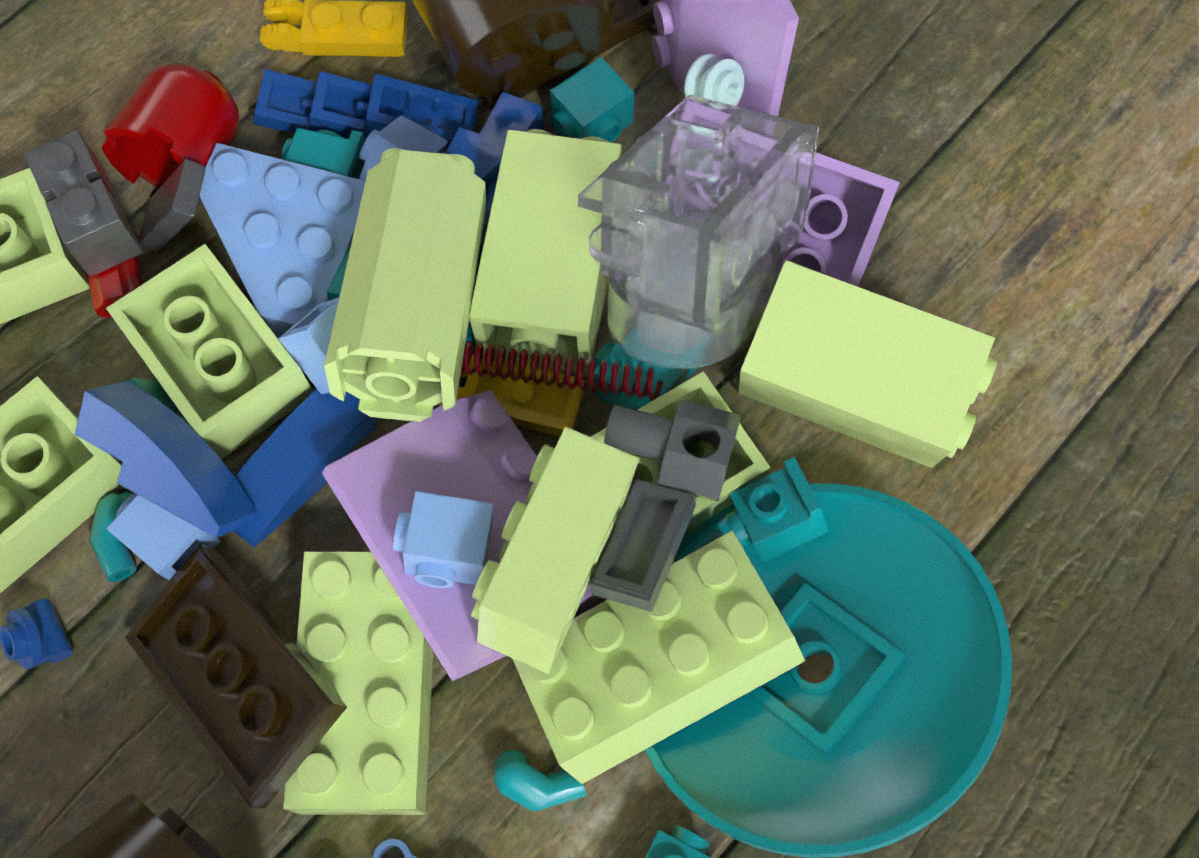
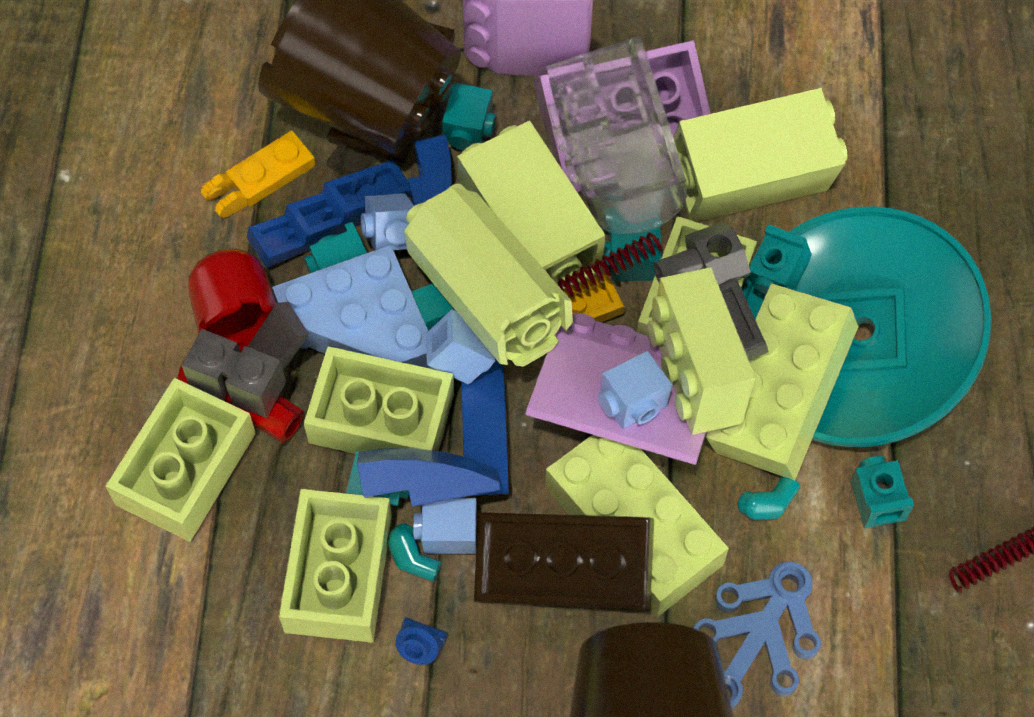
camera: 40 degrees left, 5 degrees down
light aqua wheel [684,54,744,116] -> none

